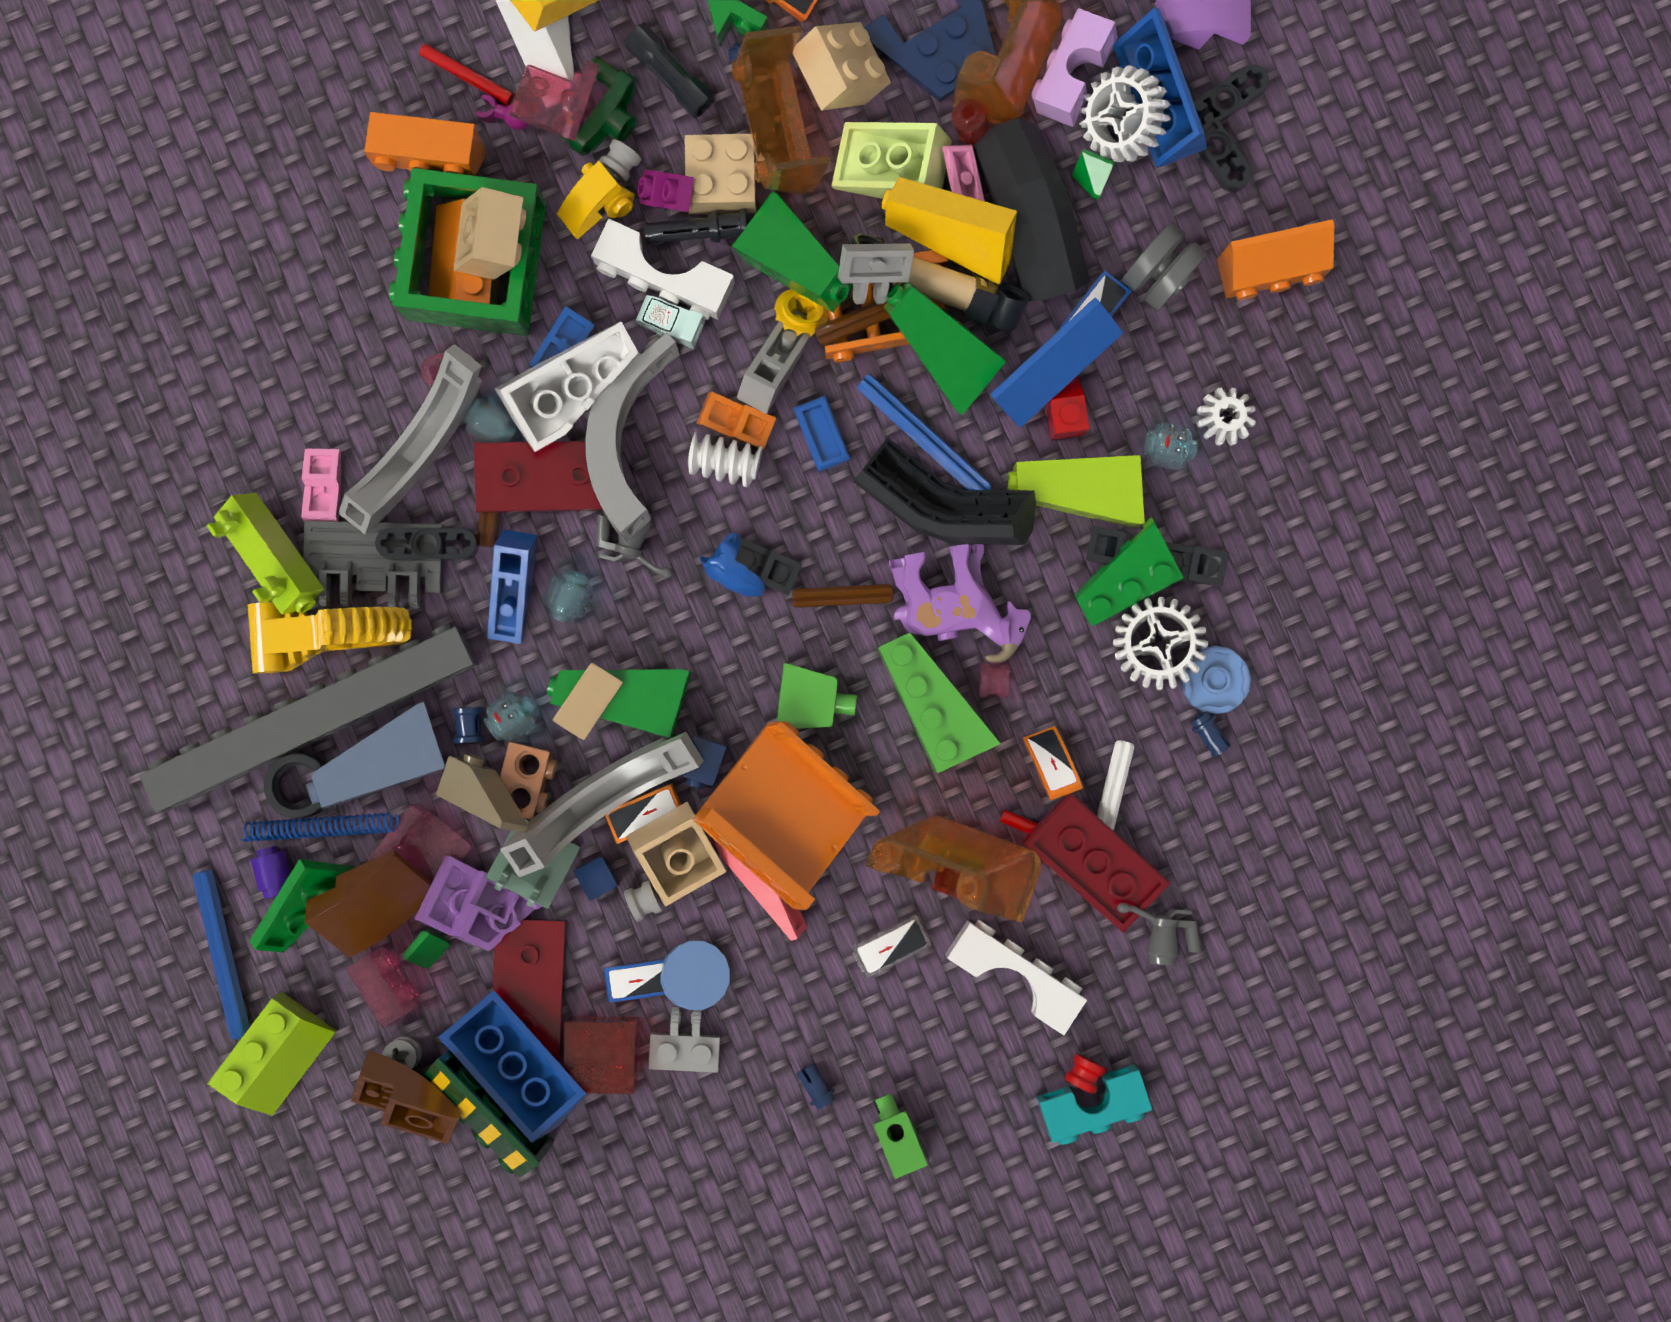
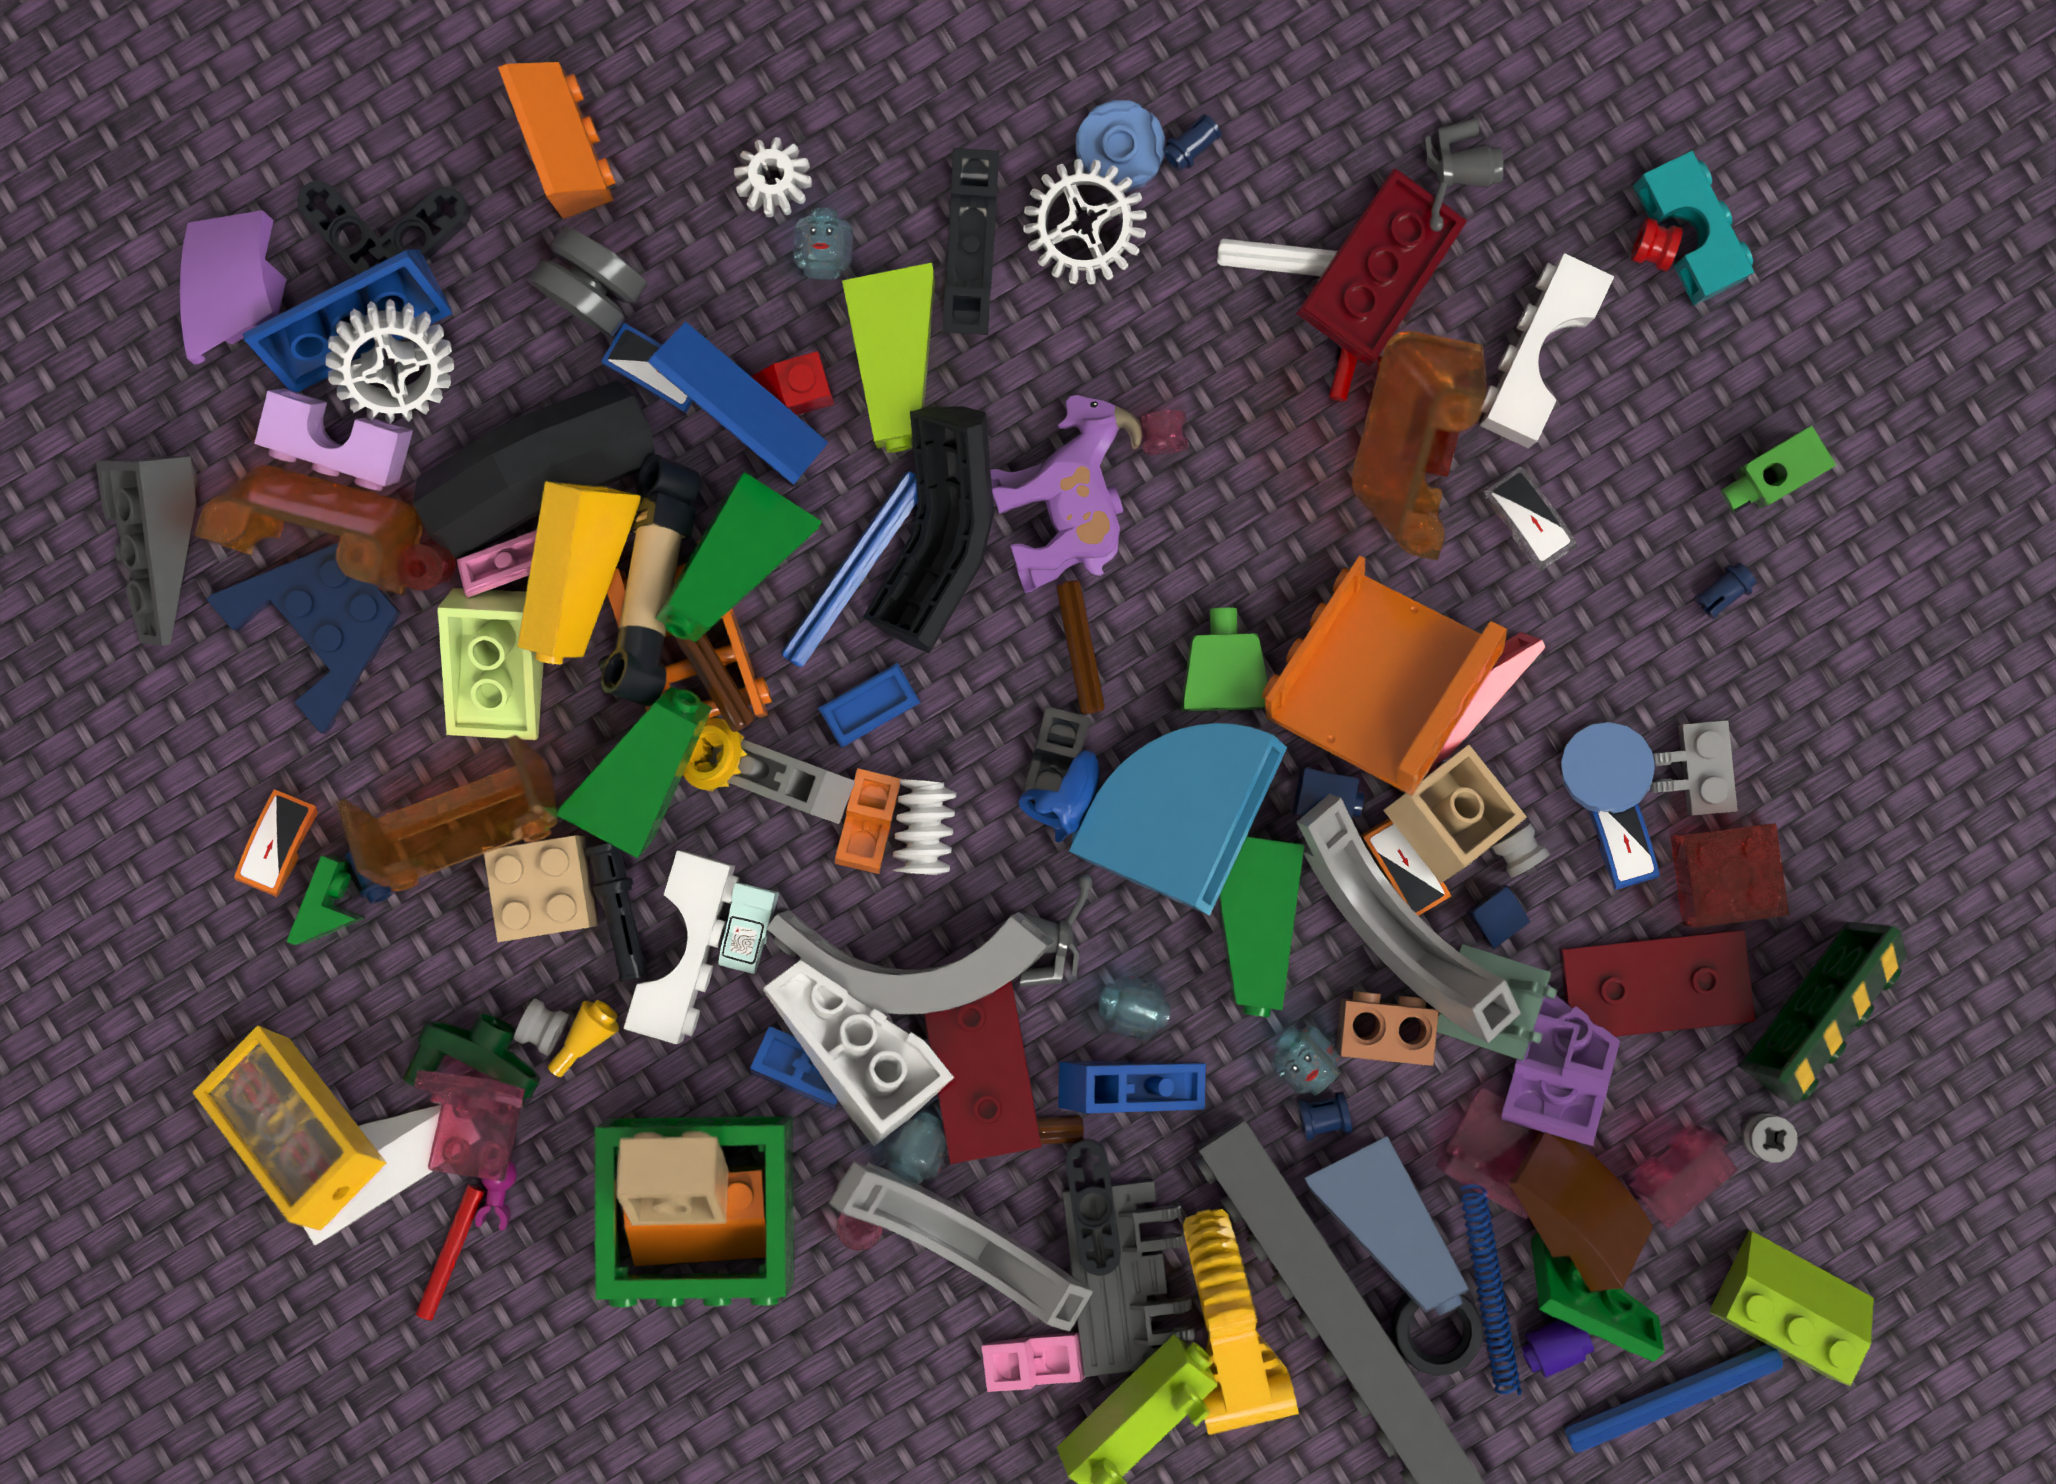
camera: 90 degrees left, 0 degrees up
reddish brown slope [351,1050,461,1144] -> none
orange slope [364,112,486,176] -> none
green slope [403,928,450,969] -> none
dark tan slope [436,753,528,833] -> none
blue slope [439,990,586,1144] -> none
tan slope [552,662,623,740] -> none
yellow slope [557,161,623,240] -> none
black axle [624,22,715,119] -> none
magenta slope [638,170,694,212] -> none
tan brick [791,22,891,111] -> none
light grey hinge [838,243,914,304] -> none
bright green wedge [878,633,1001,773] -> none
slope [1023,726,1083,801] -> none
slope [1072,149,1115,200] -> none
green wing [1074,517,1184,627] -> none
none -> dark azure brick [1069,723,1287,916]

